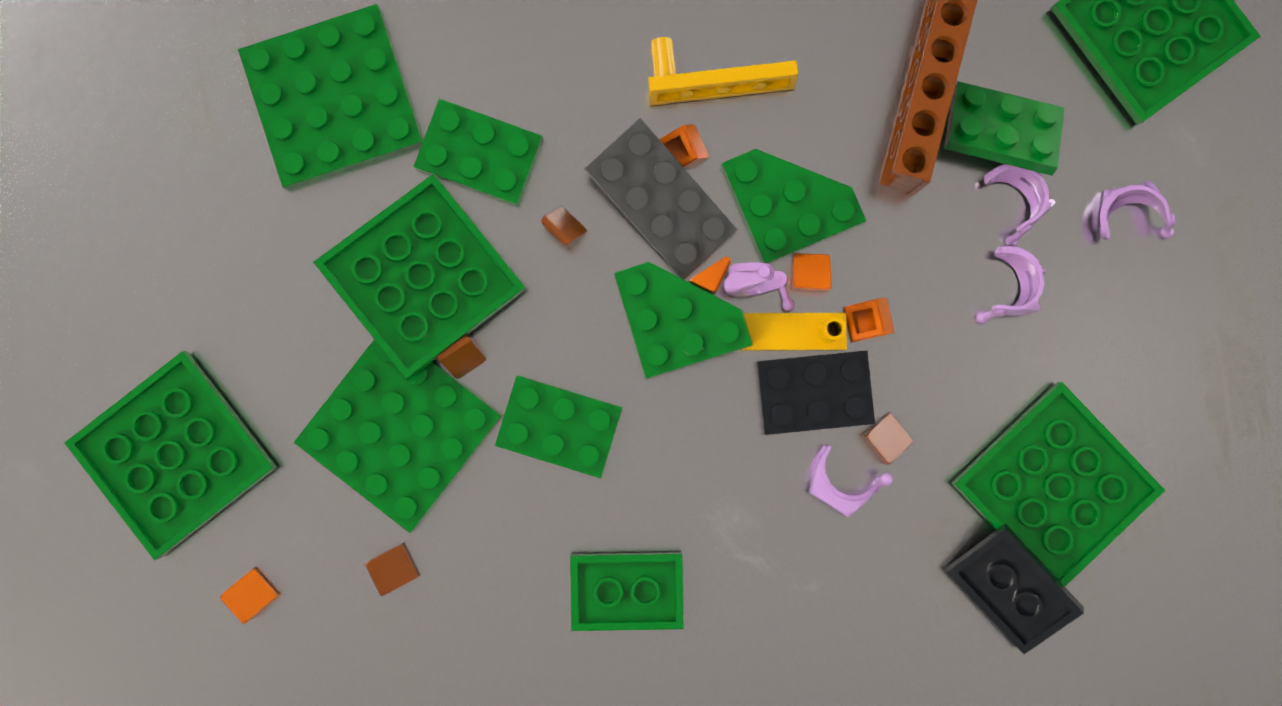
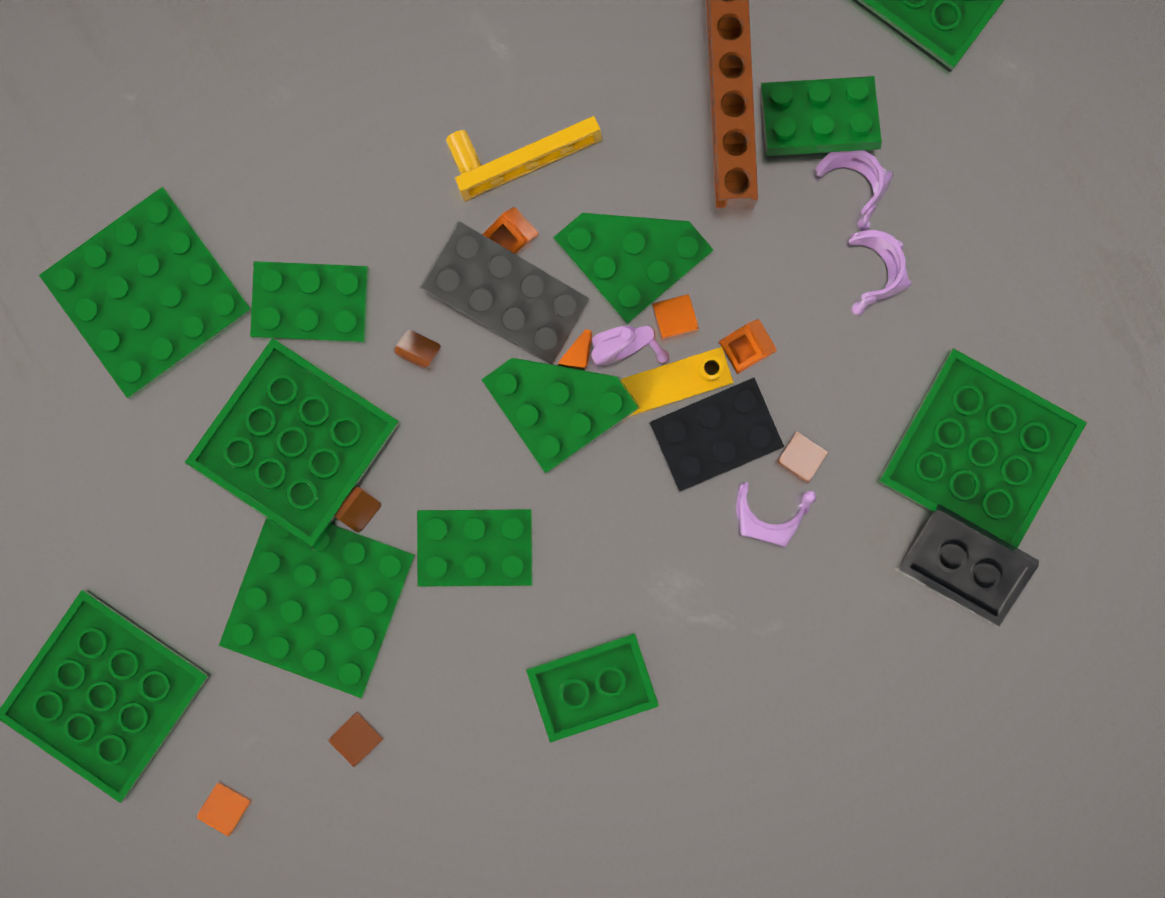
camera: 15 degrees left, 0 degrees up
lavender helmet [1099,180,1176,240] -> none

